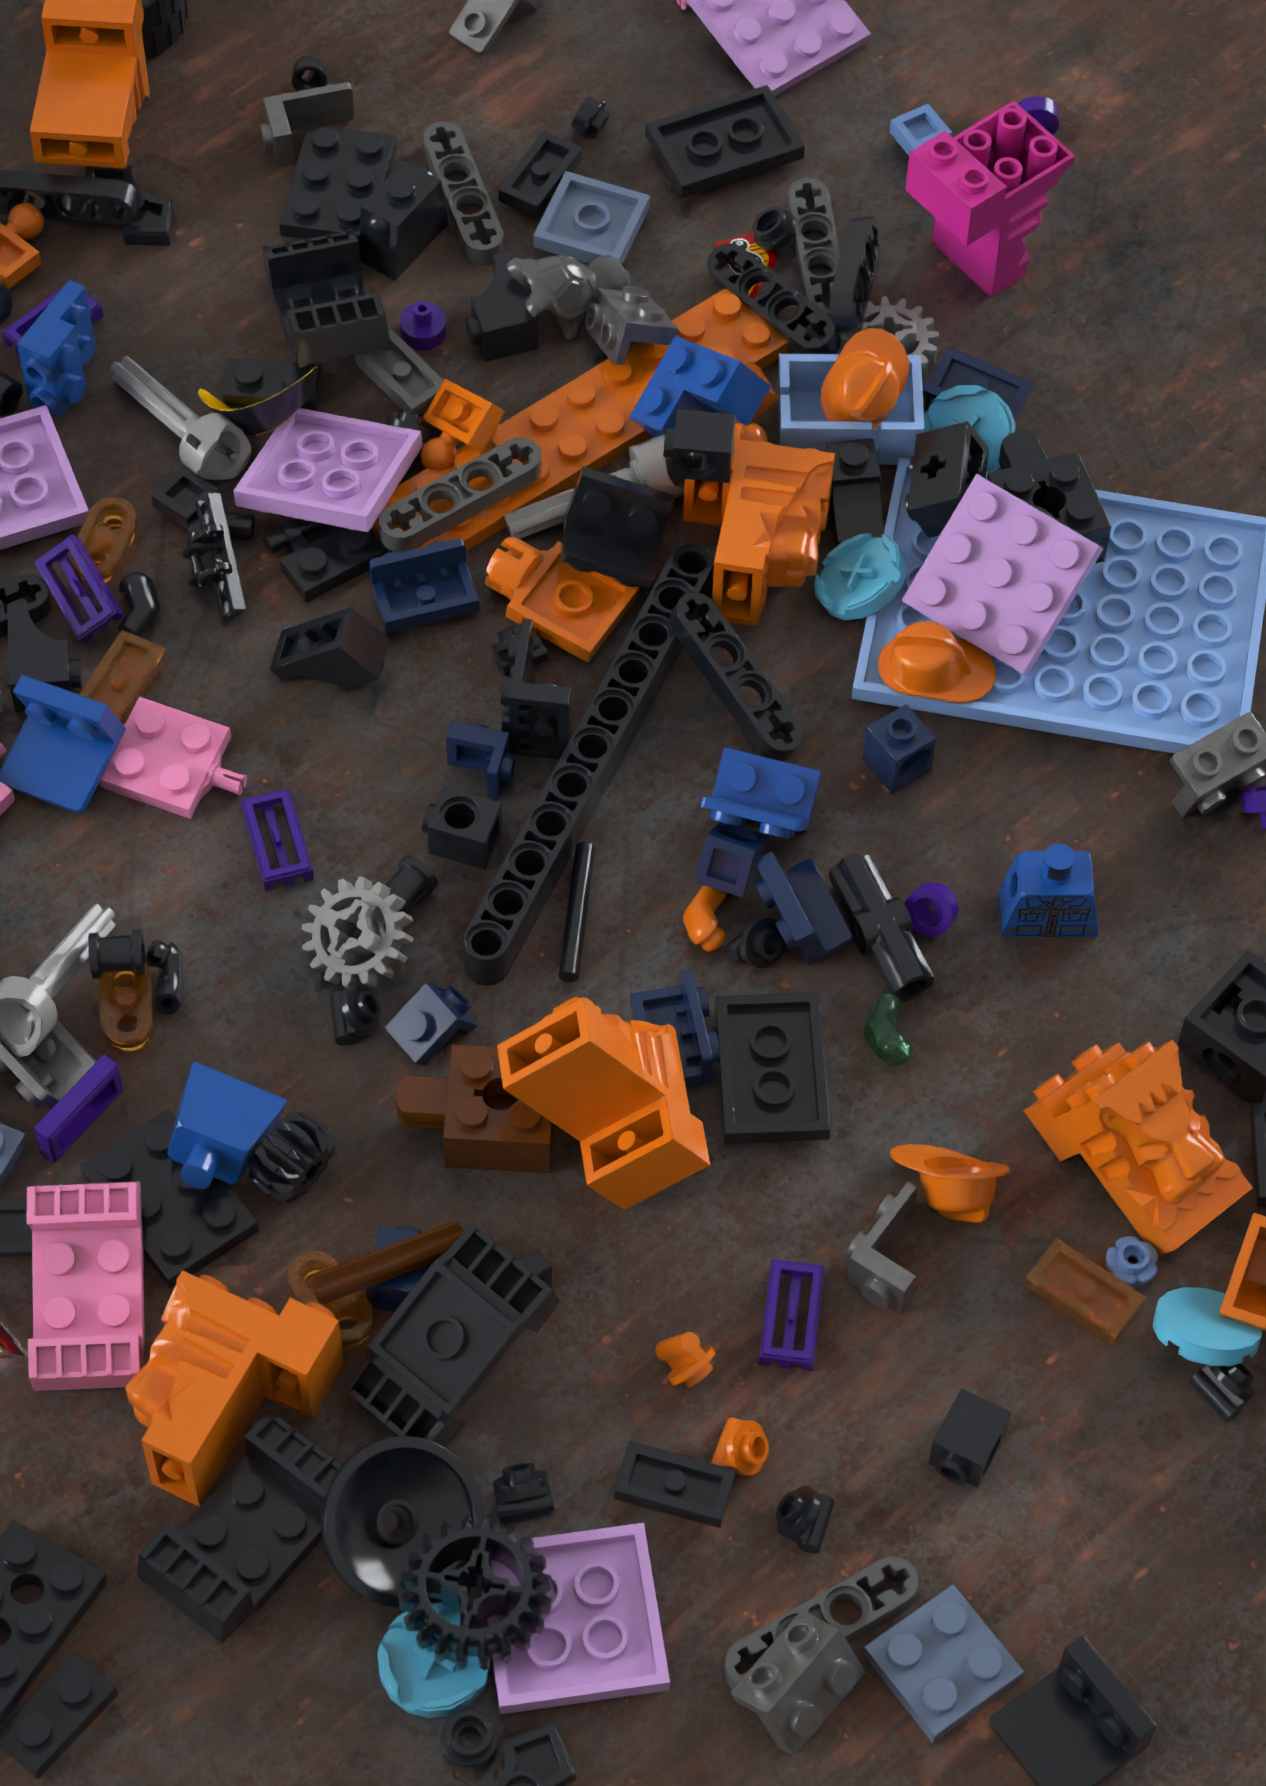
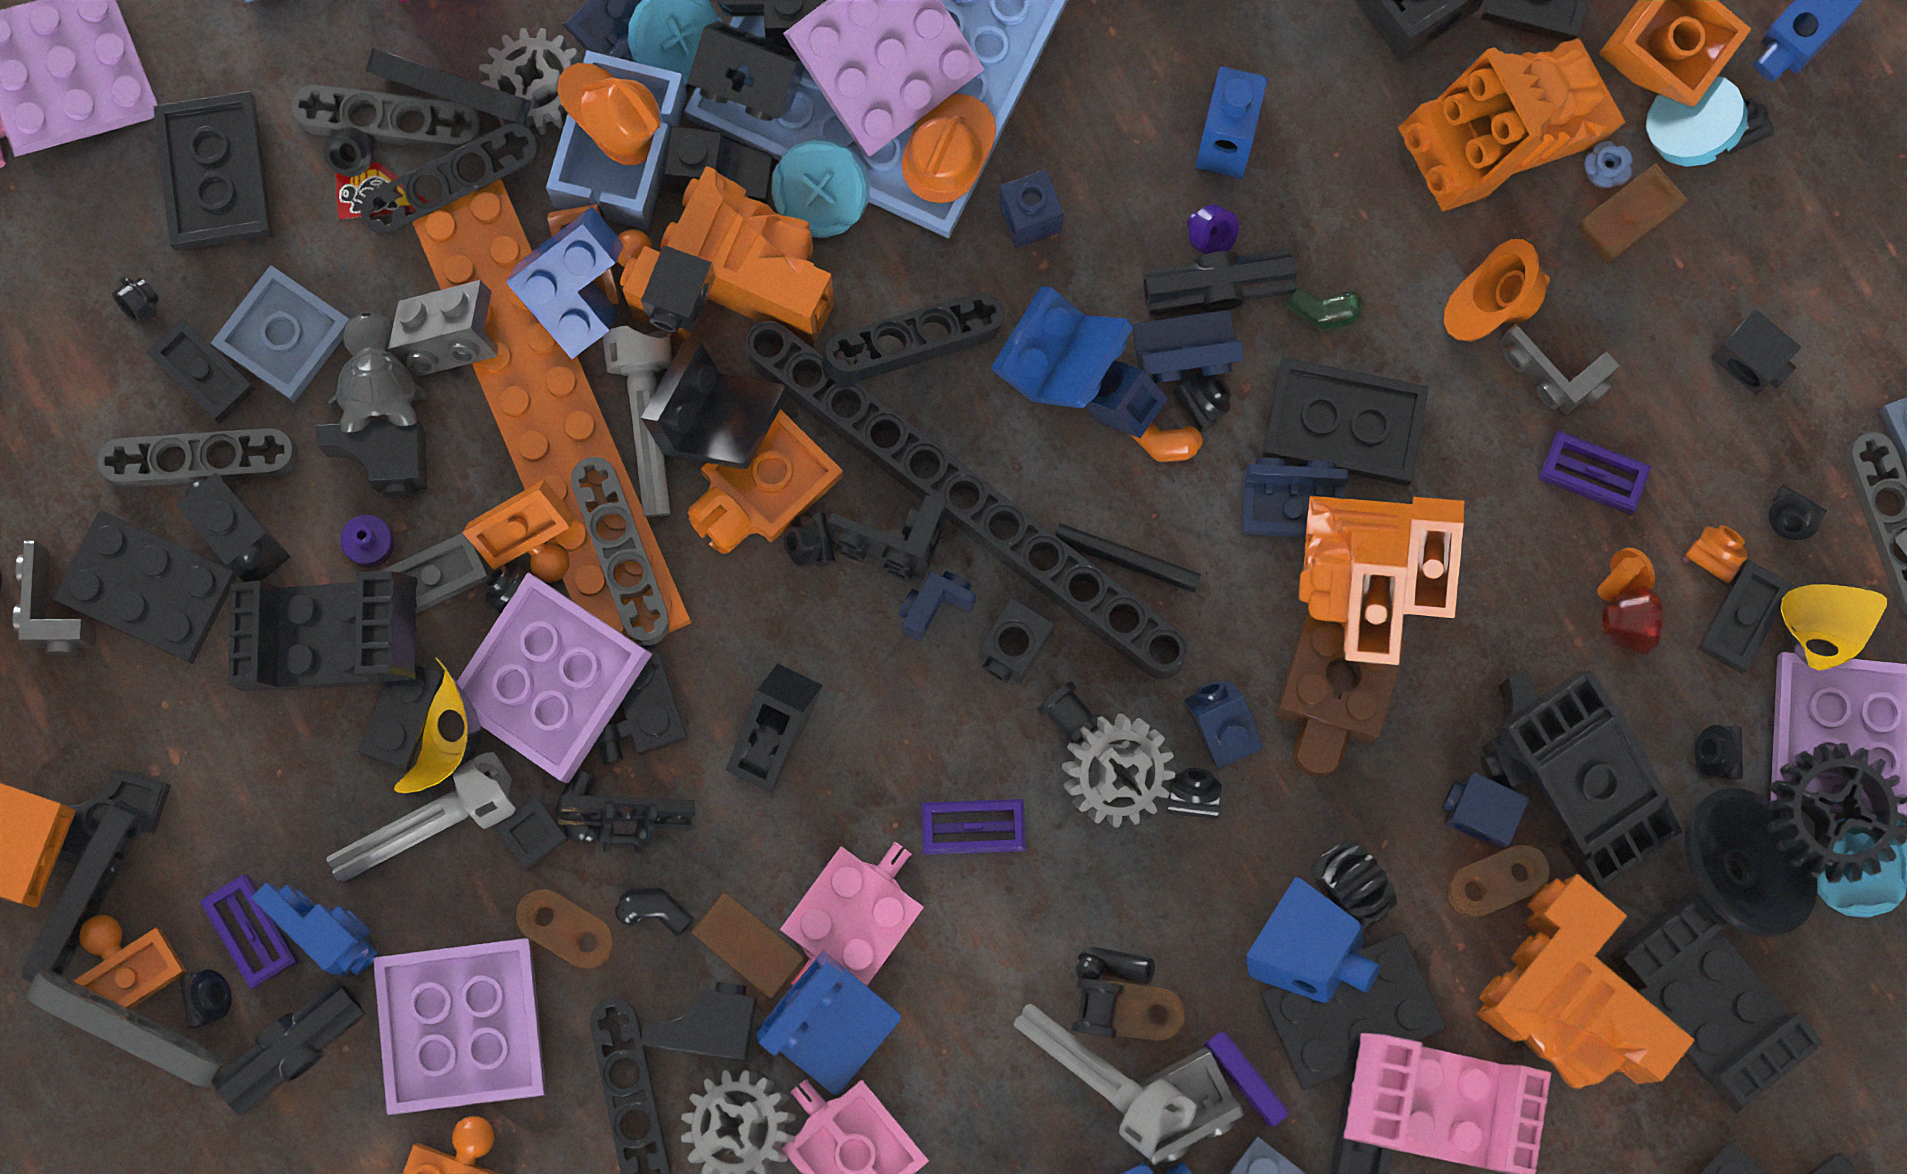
camera: 75 degrees left, 20 degrees up
dark purple tile [34,535,124,643] -> none
reddish brown axle [310,1221,464,1304] -> none
dark blue bracket [369,538,480,634] -> none
none -> clear red cone [1602,586,1662,655]
none -> yellow piece [1781,584,1887,671]

